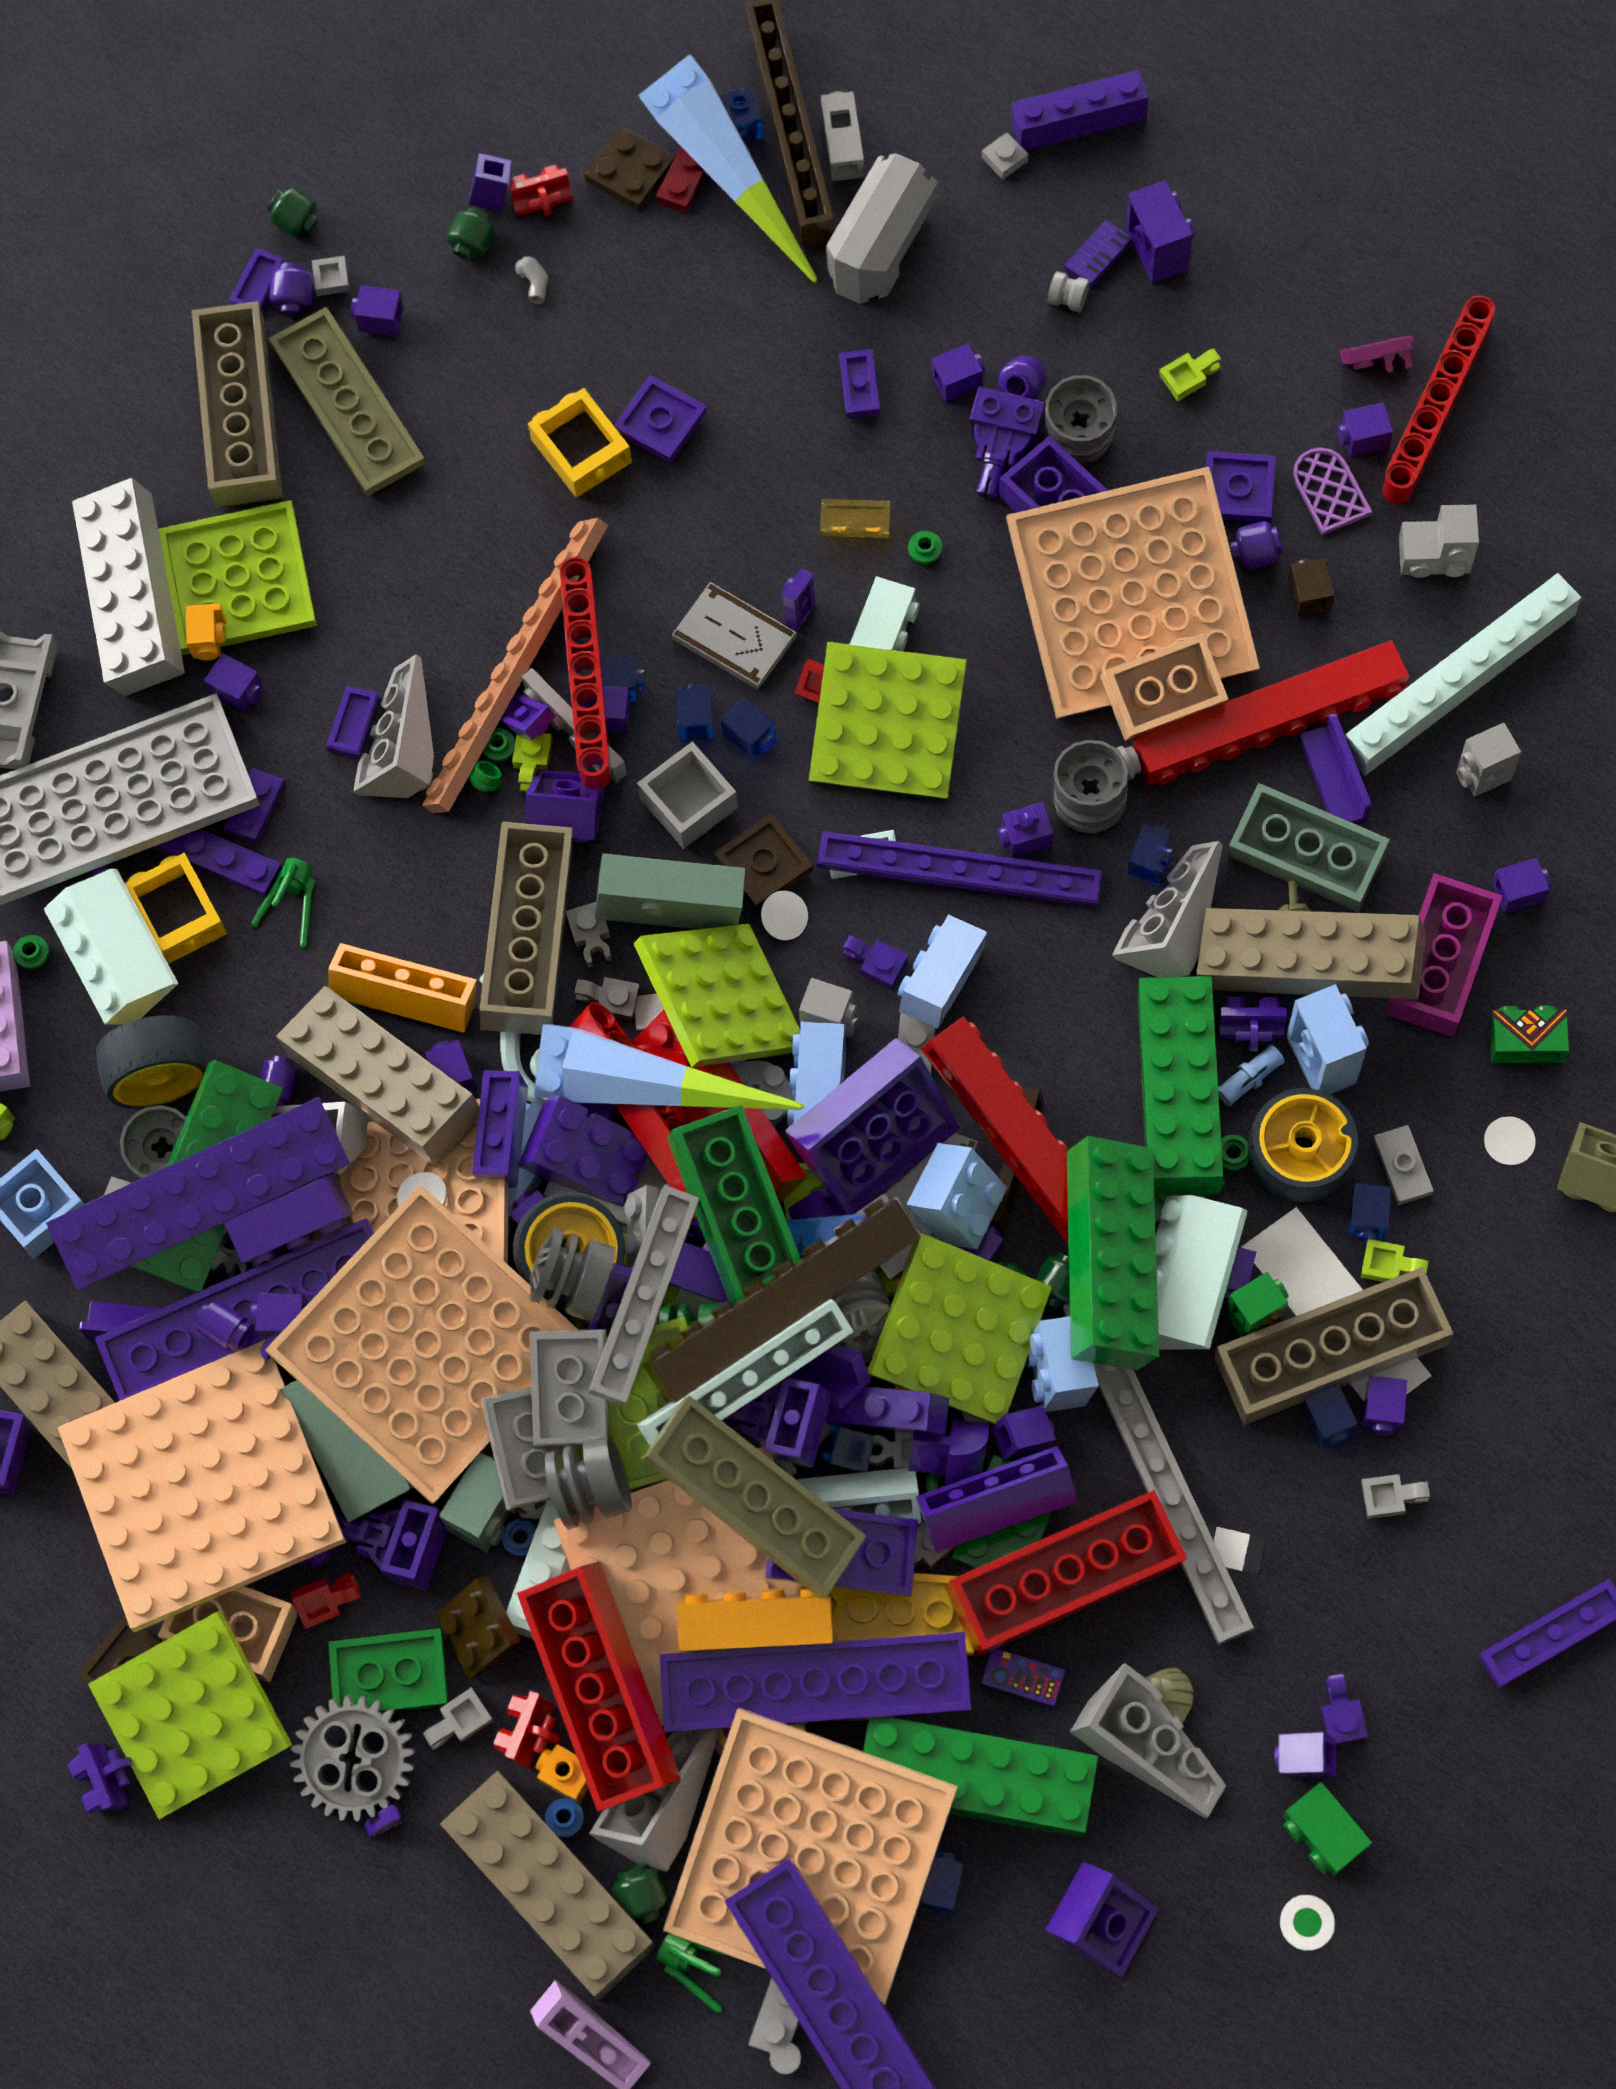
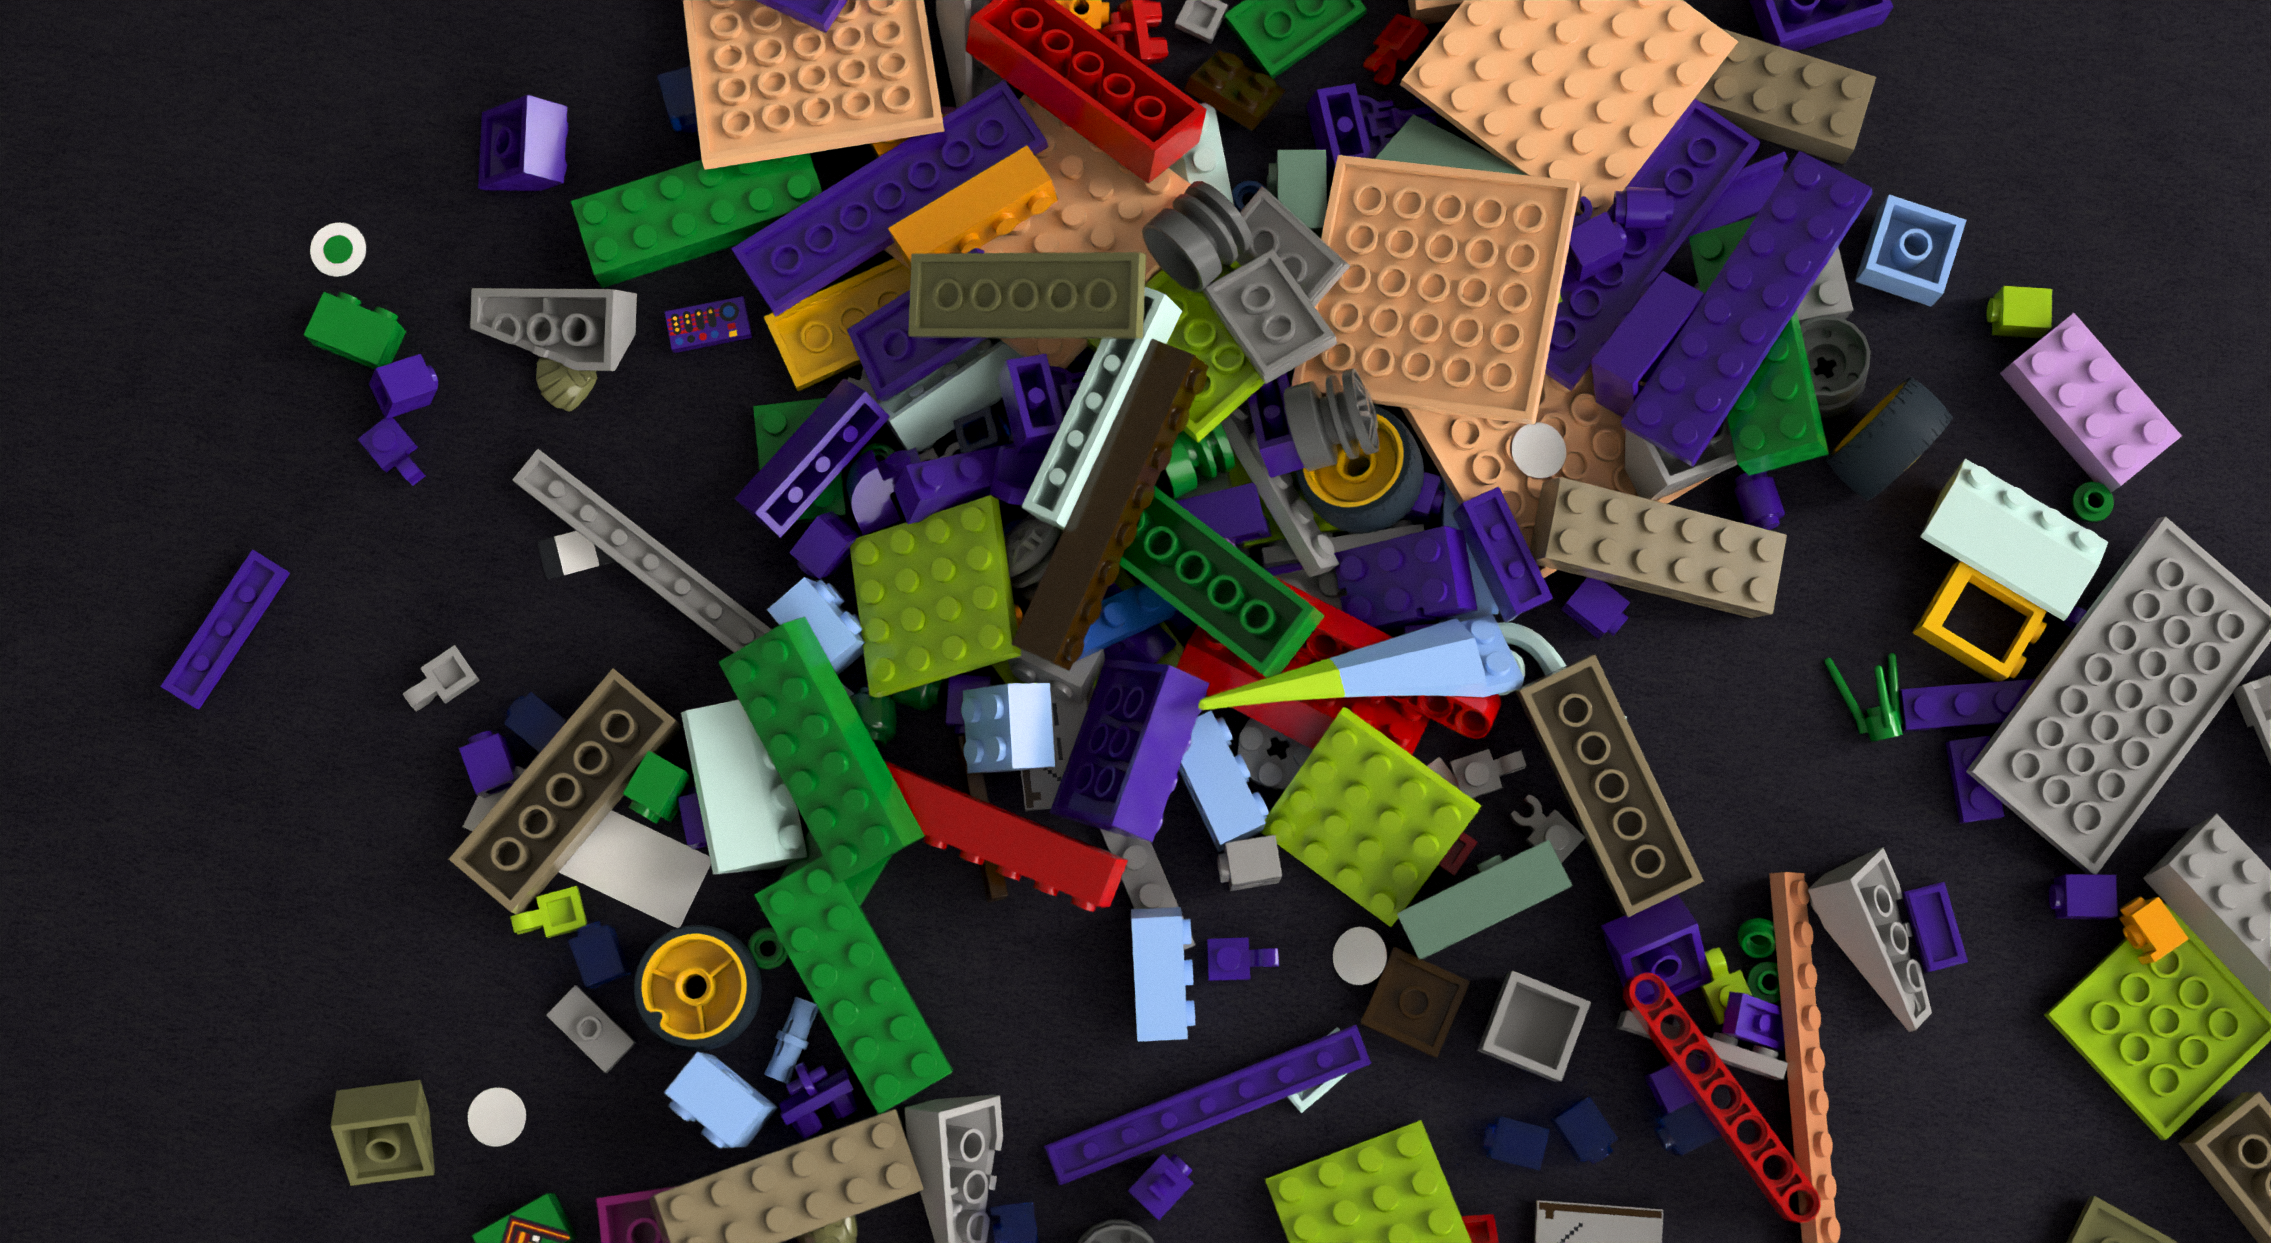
camera: 145 degrees right, 10 degrees up
light orange brick [328,943,476,1033] -> none
light grey plate [588,1185,699,1406] -> none
red brick [945,1490,1188,1657] -> none

